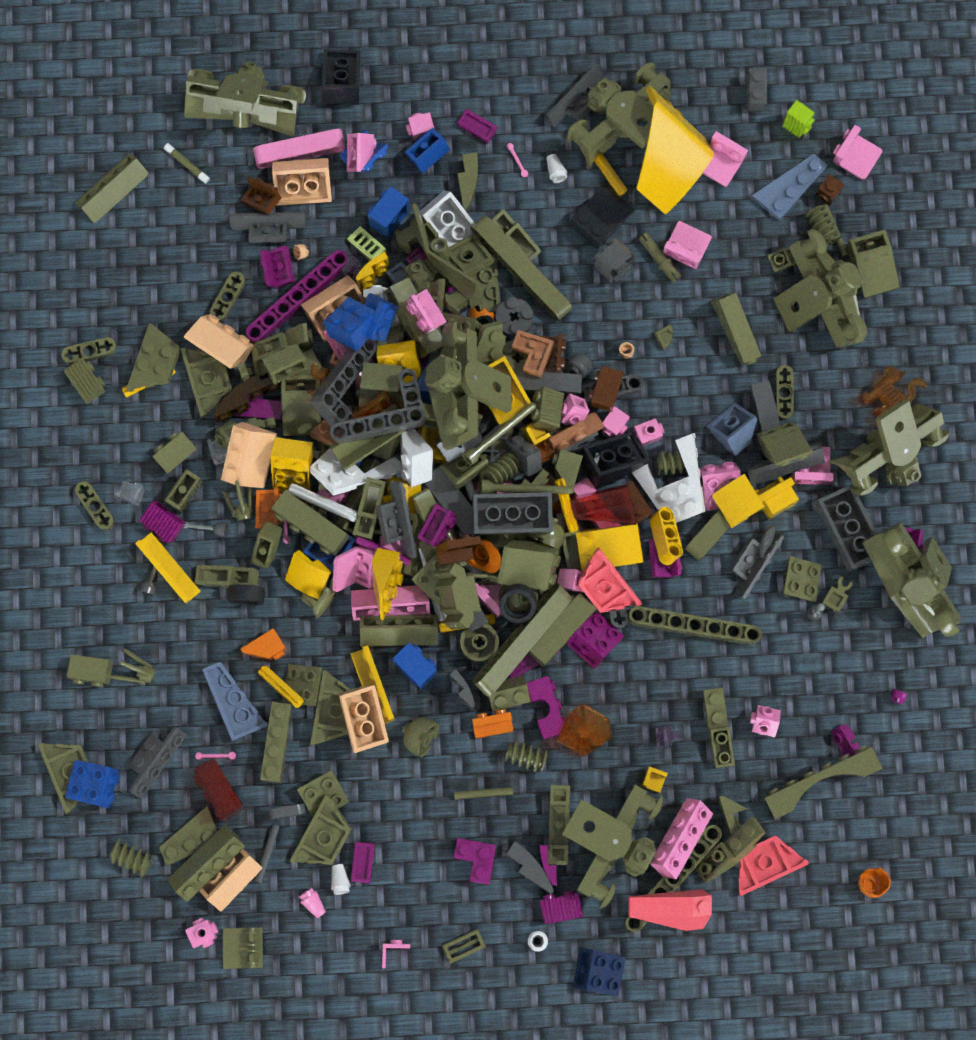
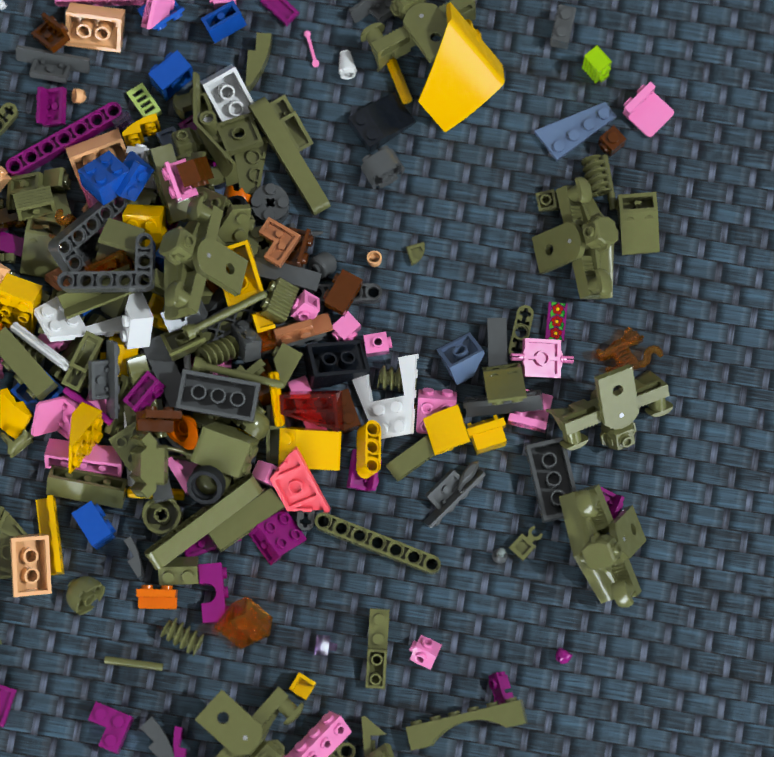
camera: 15 degrees right, 0 degrees up
olive slope [548,785,570,865] -> none
olive pin [638,232,681,283] -> none
bright pink bracket [663,221,712,269] -> none
bright pink bracket [702,131,748,187] -> none
olive slope [711,293,761,365] -> none
olive hinge [782,556,822,602] -> none
none -> reddish brown brick [176,156,214,189]
none -> bright pink plate [510,338,574,379]
none -> tile [545,302,568,342]

